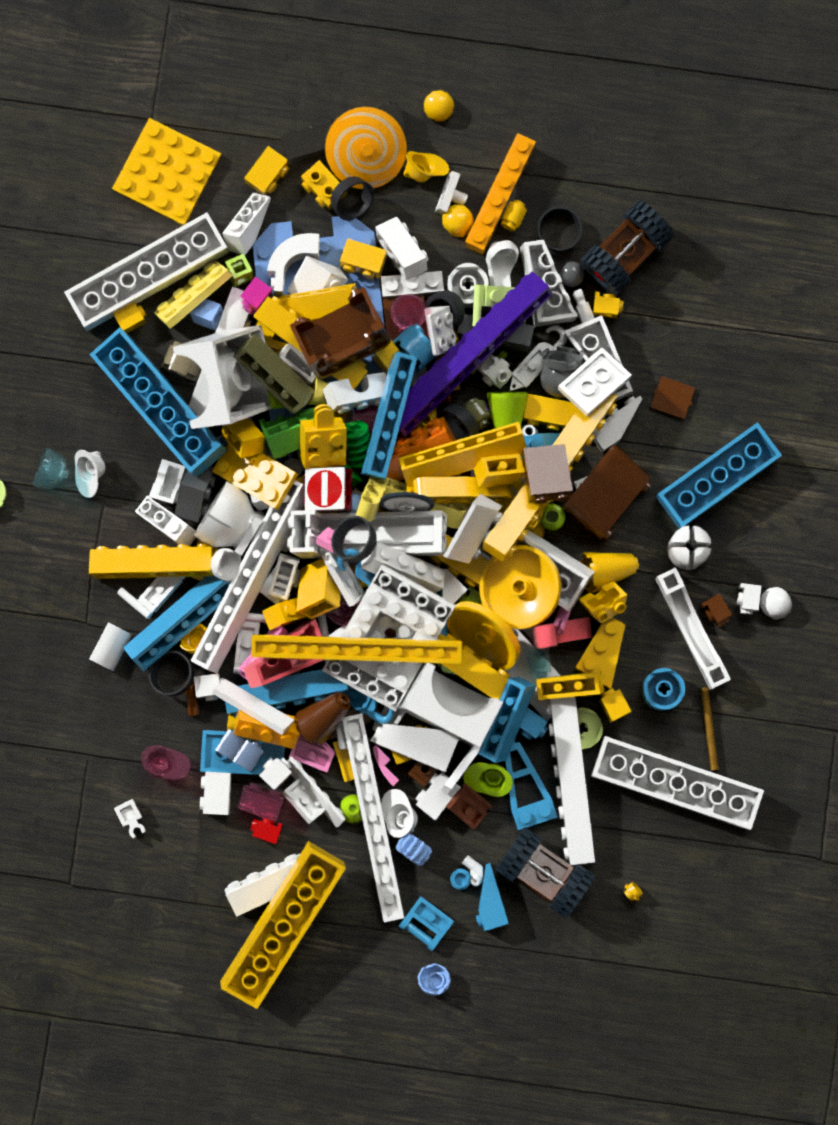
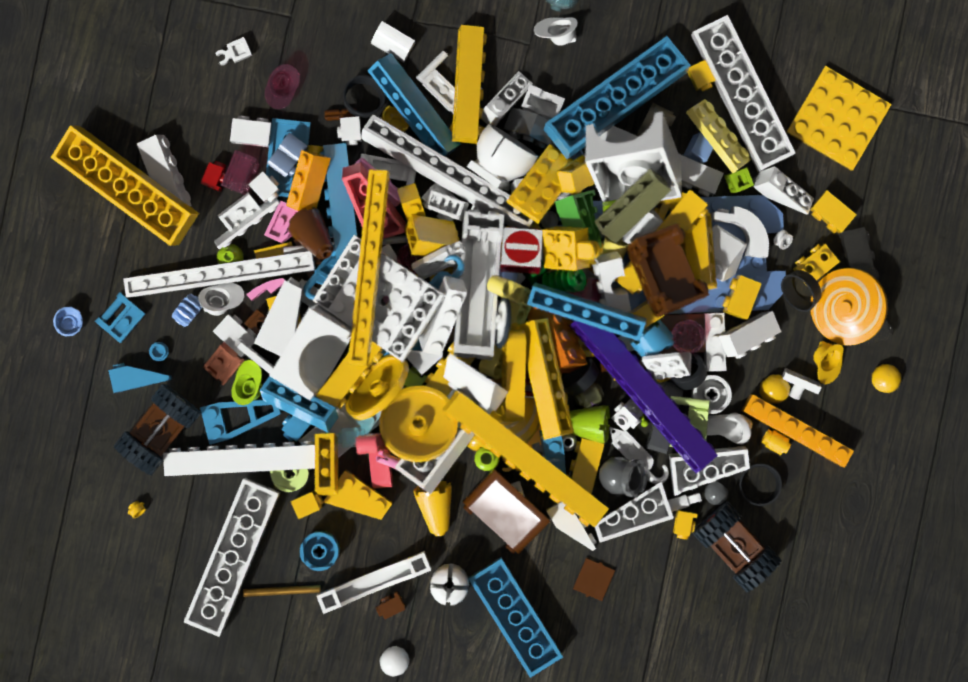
camera: 90 degrees right, 5 degrees up
white hair [210,548,241,581] -> none
white tile [212,678,294,735] -> none
dark pink brick [240,276,272,315] -> none
bright pink plate [316,527,345,553] -> none
black tyre [331,516,377,562] -> none
white arm [462,855,484,886] -> none
yellow brick [474,453,525,488] -> none
brick [521,444,573,504] -> none
white plate [558,348,631,417] -> none
yellow cylinder [579,581,627,623] -> none
white brick [737,583,761,615] -> none
none -> white bush [774,230,793,249]

